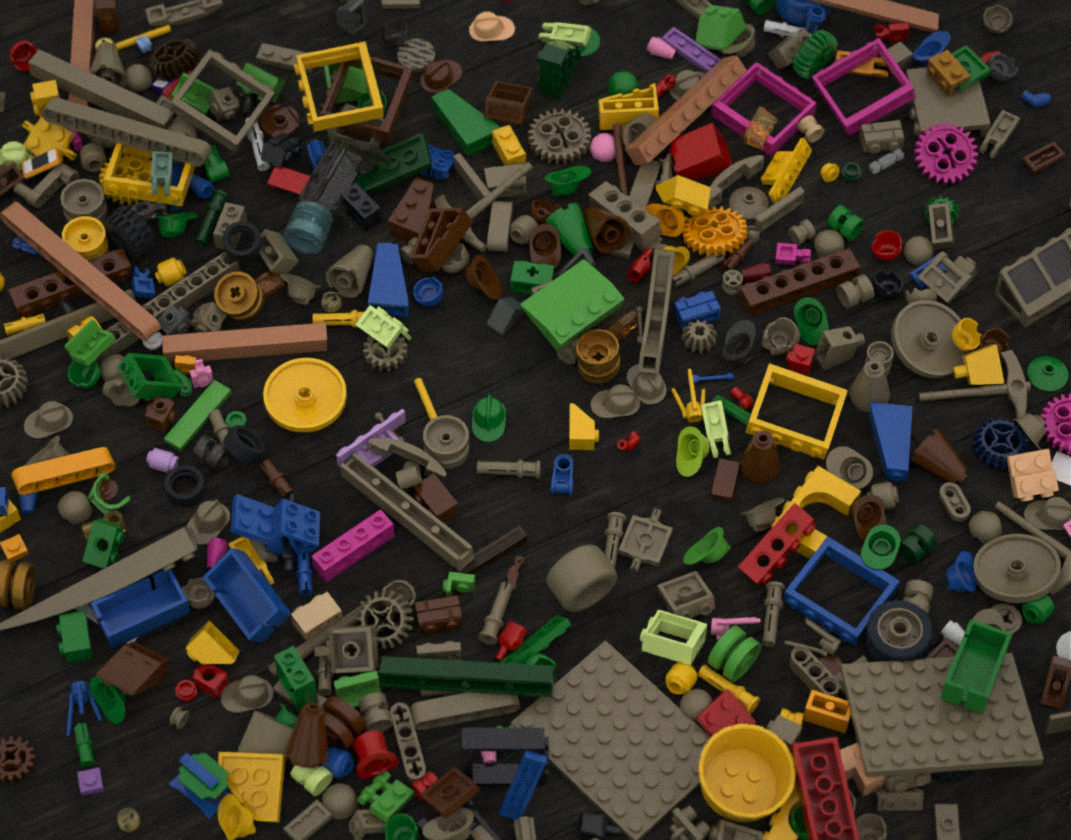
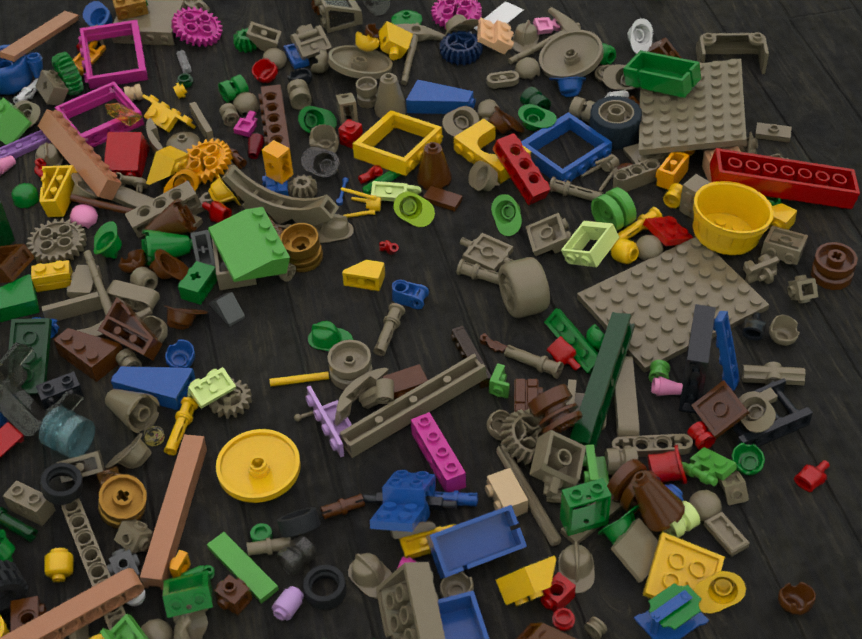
camera: 75 degrees left, 10 degrees down
blue plate [131,267,155,299] -> none
bright pink plate [190,359,213,388] -> none
dark tan piece [591,384,640,418] -> none
bright pink plant [711,617,761,640] -> none
dark tan wheel [722,270,743,295] -> none
dark tan brick [860,120,904,154] -> none
red plate [874,23,909,42] -> none
reddish brown cone [909,428,968,484] -> none
none -> light orange brick [262,140,293,184]
none -> reddish brown wheel [528,384,583,434]

